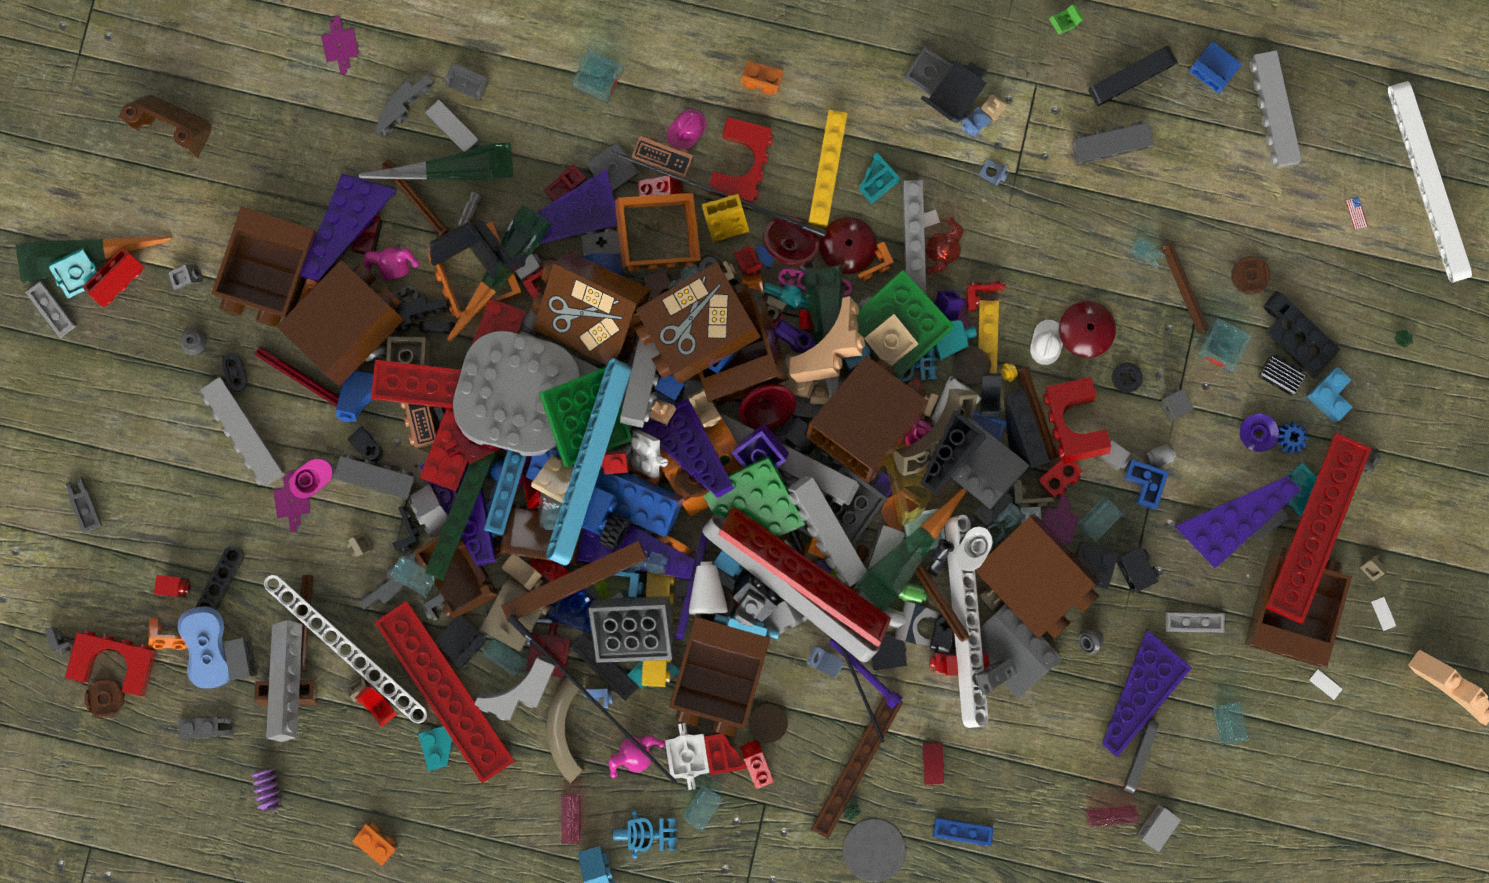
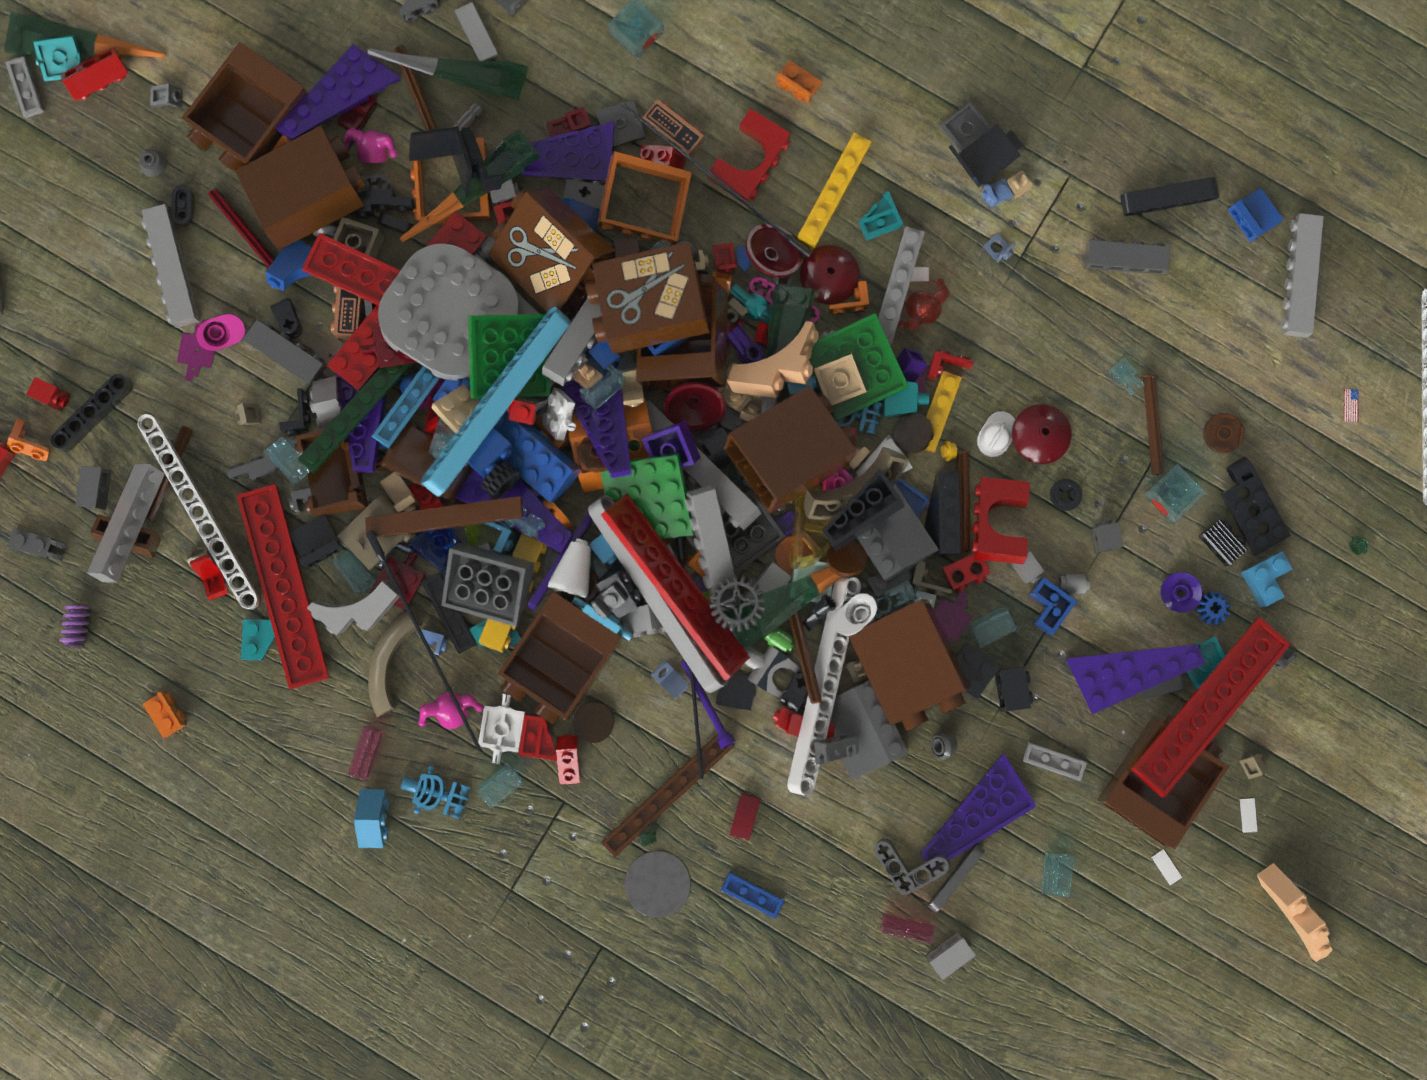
camera: 20 degrees right, 0 degrees up
medium blue plate [178,607,230,689] -> none
dark pink piece [667,109,707,151] -> none
yellow brick [702,194,749,242] -> none
black bracket [980,373,1002,418] -> none
bright green bracket [1049,4,1084,35] -> none
none -> clear light blue hinge [580,365,625,409]
none -> dark grey gear [710,576,766,632]
none -> reddish brown tile [826,541,867,577]
none -> dark grey beam [874,839,950,895]

